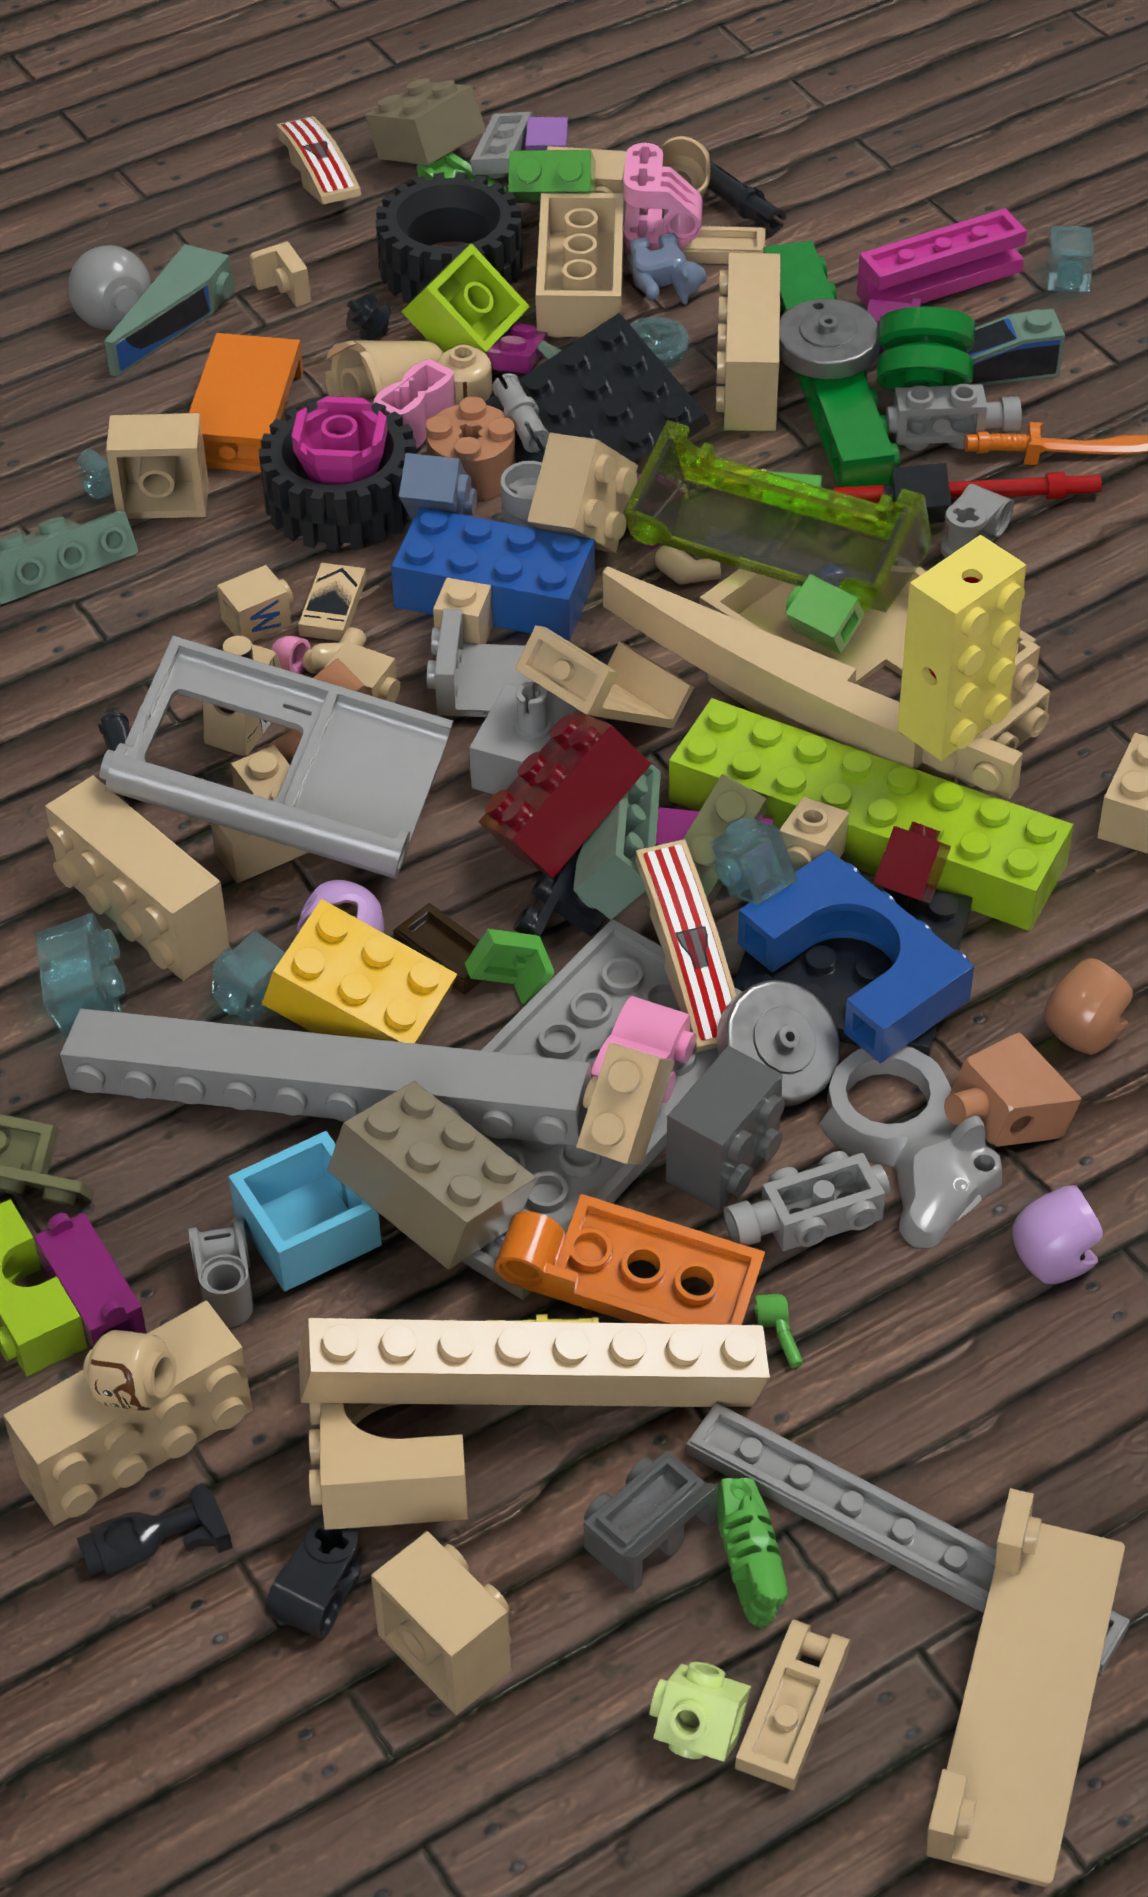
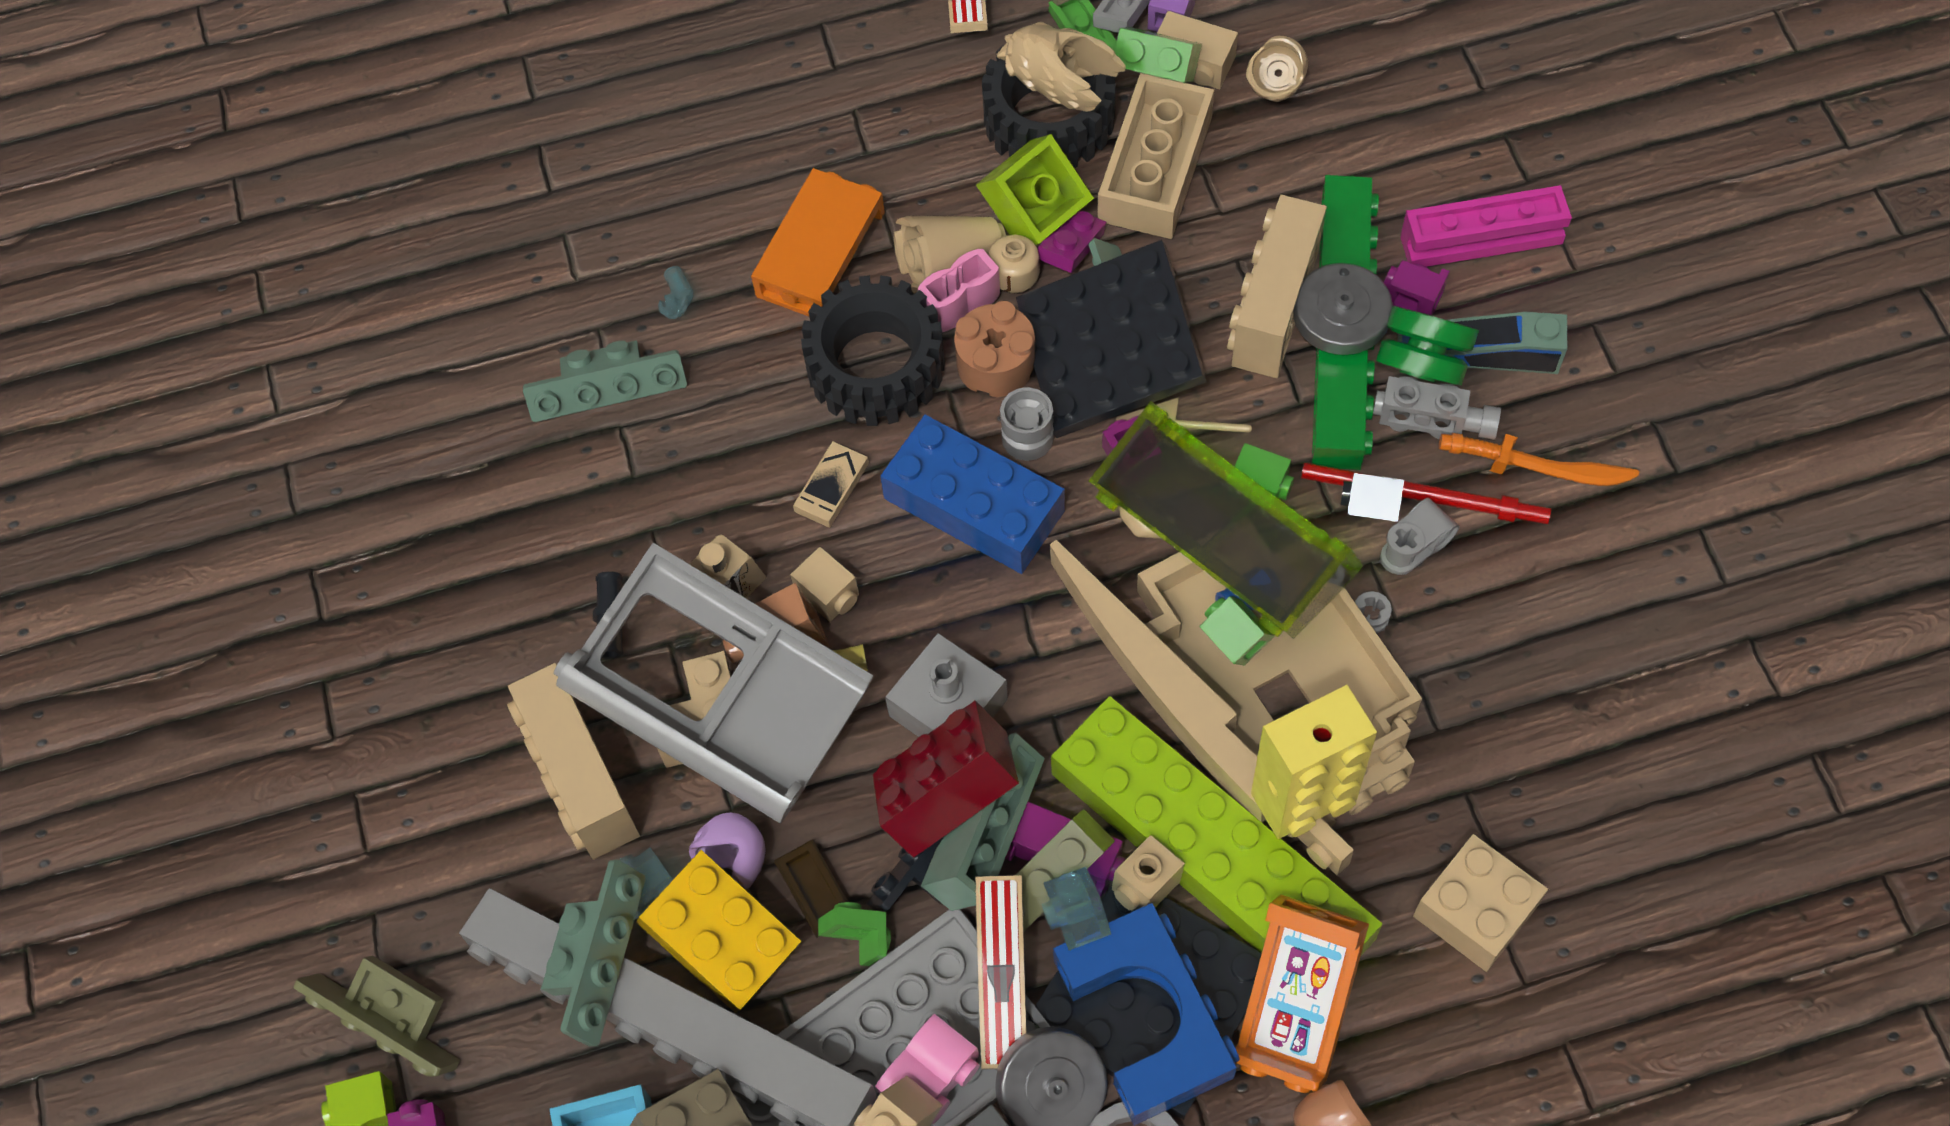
camera: 20 degrees right, 15 degrees up
clear light blue brick [35,913,125,1038] -> none
light grey brick [67,245,152,330] -> none
sand green slope [104,244,235,377] -> none
tan brick [106,413,209,519] -> none
tan brick [217,565,294,642] -> none
tan bracket [250,241,311,307] -> none
bright pink hinge [271,636,311,674] -> none
dark pink cone [292,396,387,485] -> none
tan arm [303,627,366,674] -> none
black wheel [346,293,391,341] -> none
sand blue brick [399,453,477,522] -> none
light grey bracket [427,608,533,717] -> none
tan brick [433,578,493,644] -> none
light grey pin [492,373,549,453] -> none
tan panel [514,625,694,729] -> none
tan brick [527,433,638,553] -> none
bright pink piece [624,143,703,255] -> none
sand blue animal [627,233,706,305] -> none
clear light blue gear [630,317,689,366] -> none
tan tile [682,226,765,264] -> none
black pin [707,160,786,234] -> none
dark red brick [873,821,951,904] -> none
clear light blue brick [1046,226,1094,292] -> none
none -> sand green bracket [541,859,646,1047]
none -> tan head [997,22,1126,112]
none -> panel [1235,895,1369,1093]

